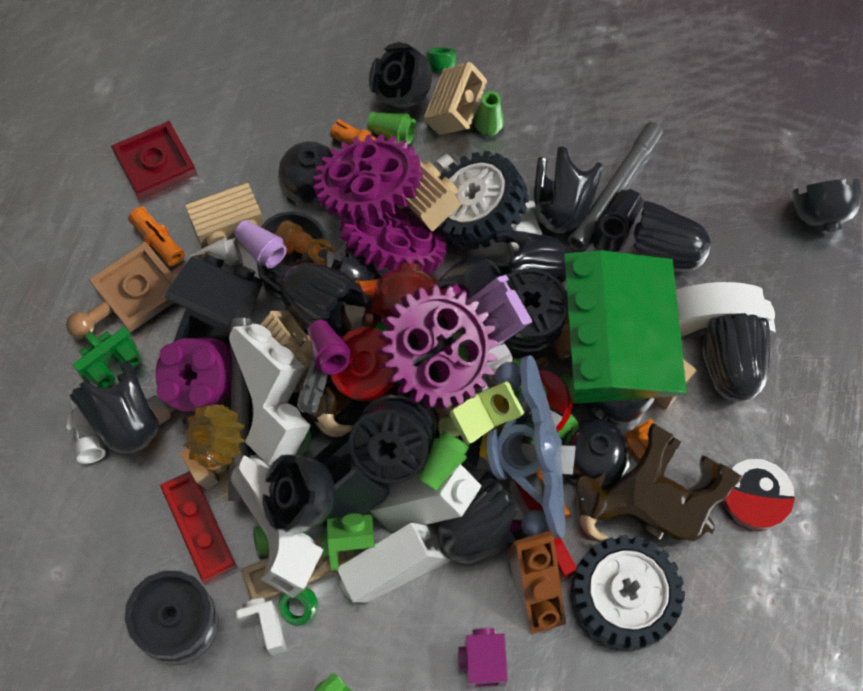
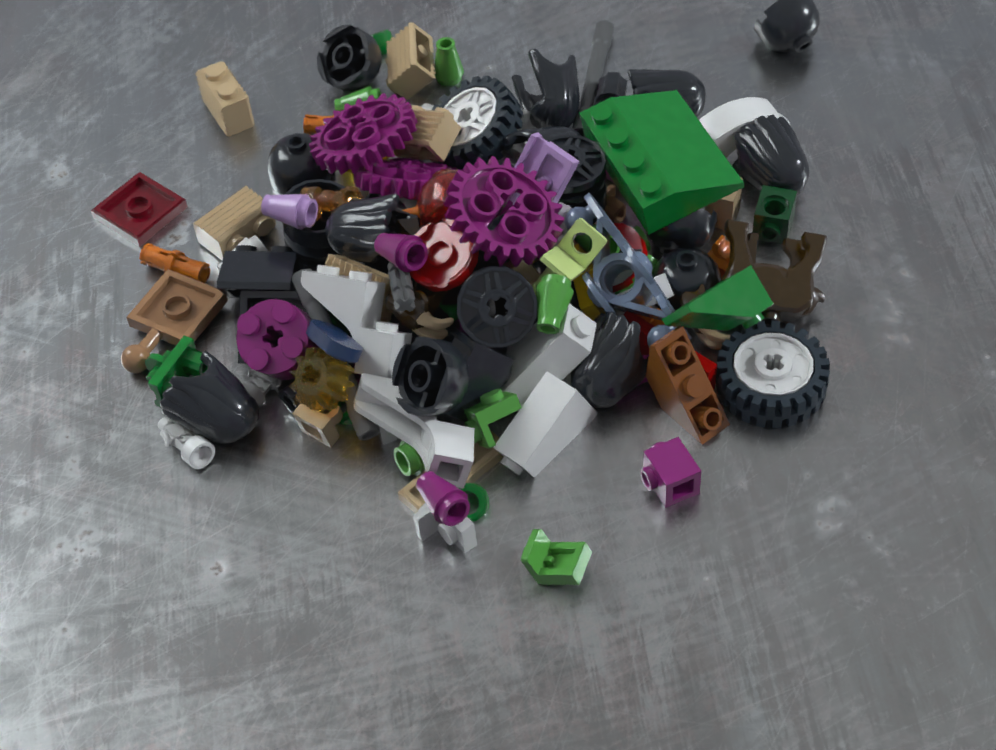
camera: 15 degrees left, 15 degrees down
black wheel [124,570,218,664] -> none
red tile [160,471,238,584] -> none
tile [722,459,795,530] -> none
none -> tan brick [195,61,255,137]
none -> dark blue tile [306,319,364,363]
none -> magenta cone [416,471,470,526]
none -> green slope [662,265,774,331]
none -> dark green brick [752,185,797,244]

